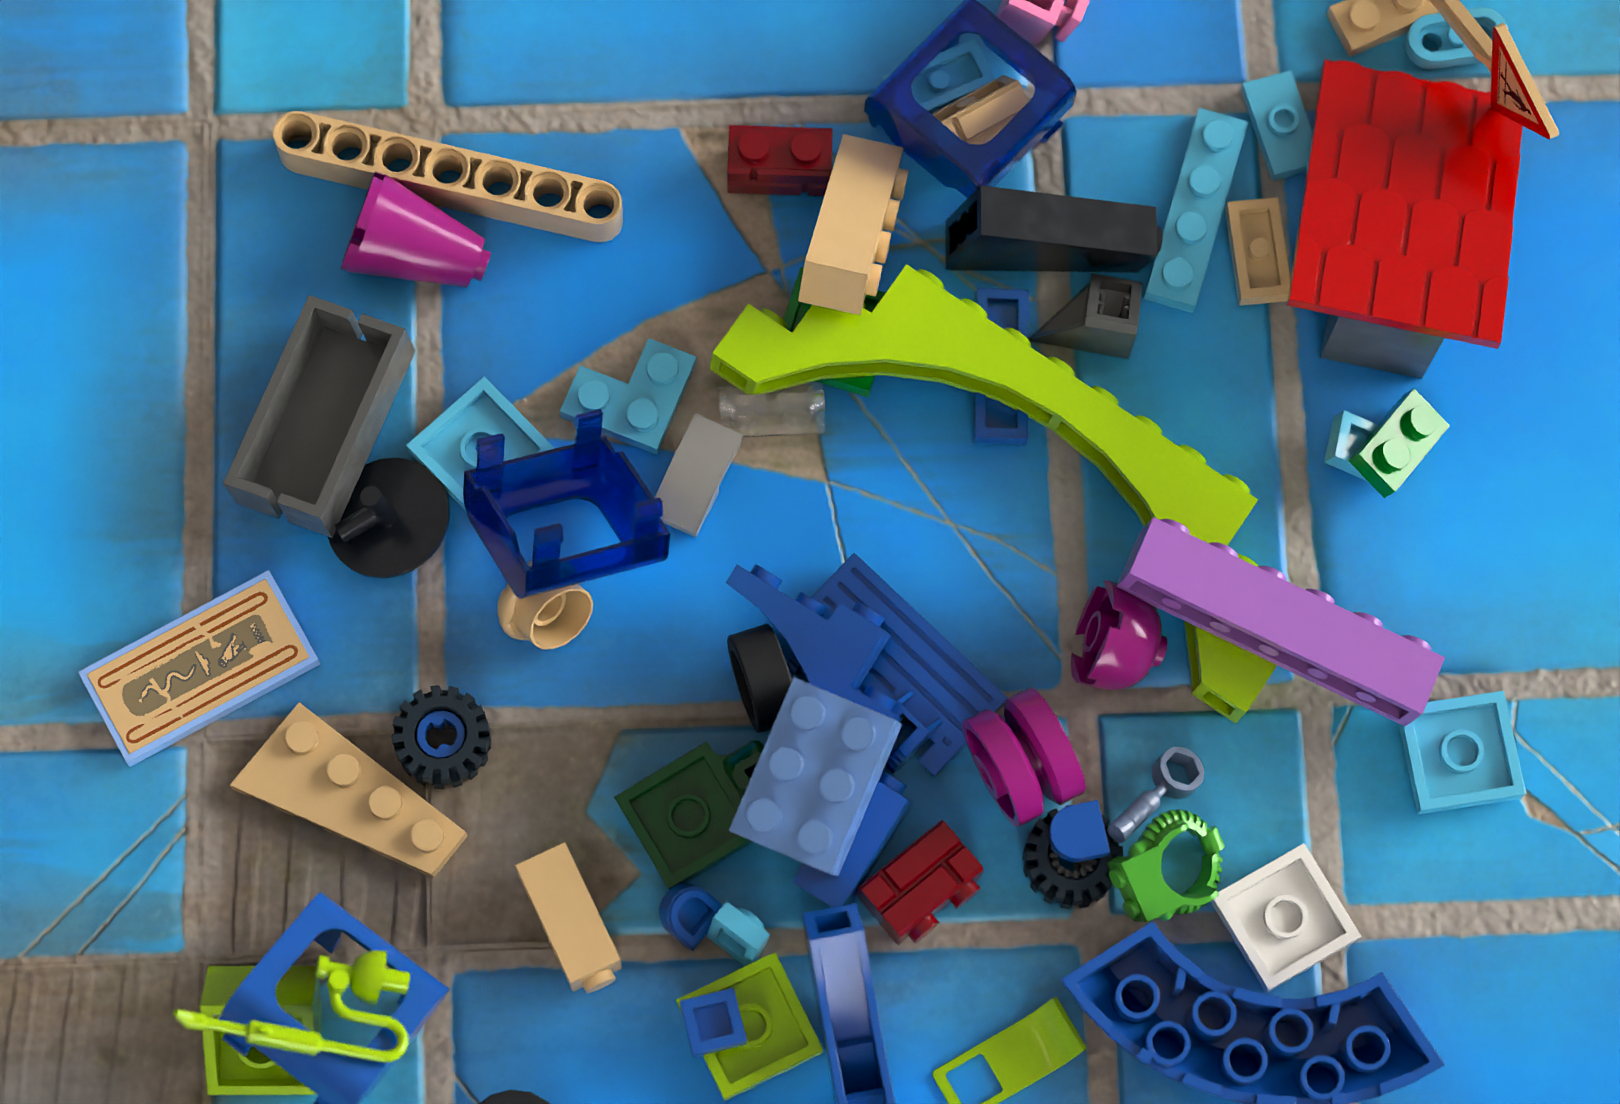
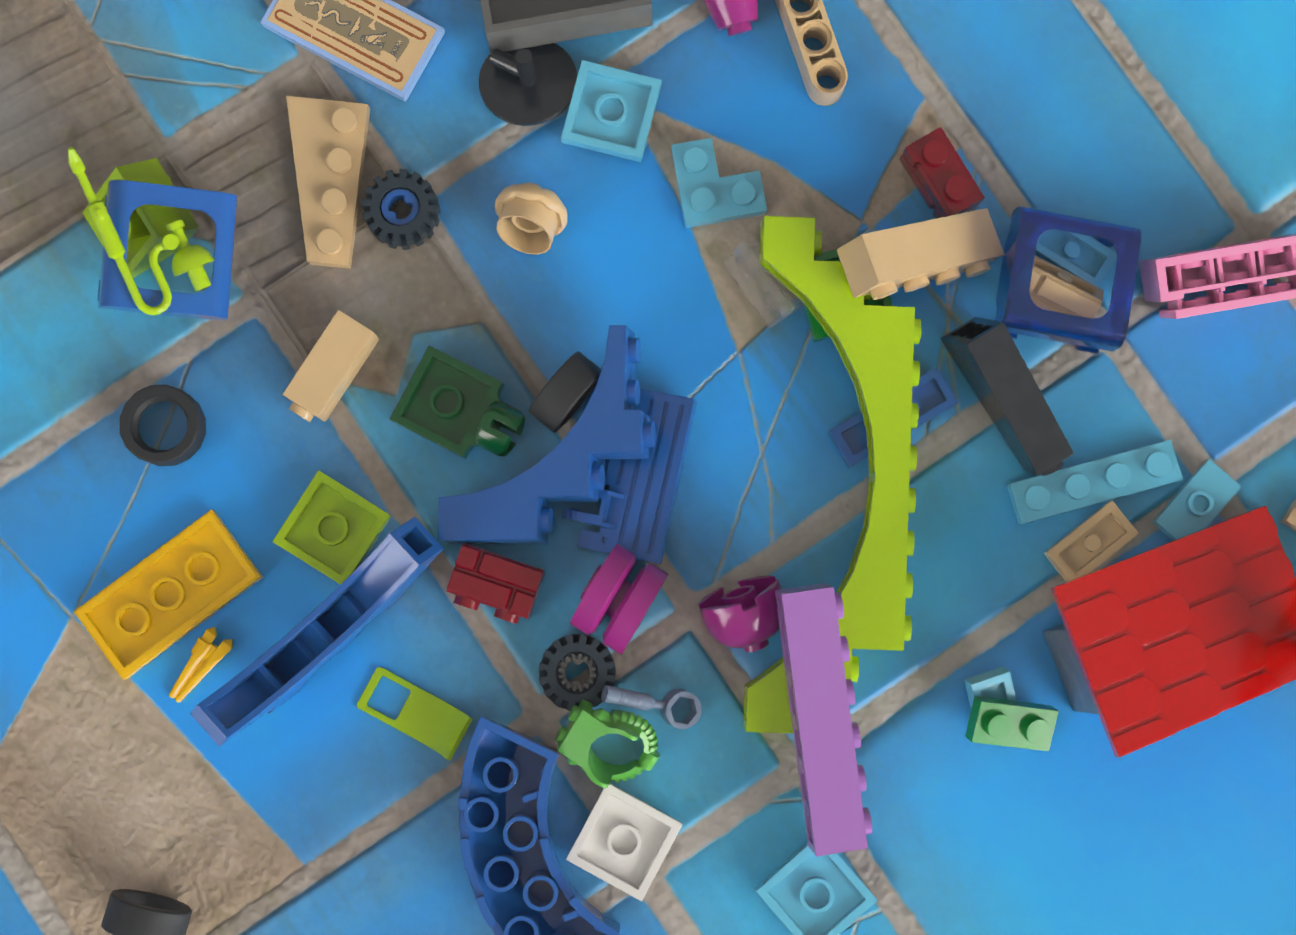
camera: 60 degrees right, 10 degrees up
clear blue piece [463,409,670,599] -> none
light grey slope [648,413,743,538] -> none
blue tile [659,883,723,951] -> none
blue plate [680,988,747,1058] -> none
medium azure plate [706,901,770,966] -> none
medium blue brick [729,677,902,876] -> none
dark grey slope [1028,273,1142,359] -> none
blue tile [1049,800,1110,862] -> none

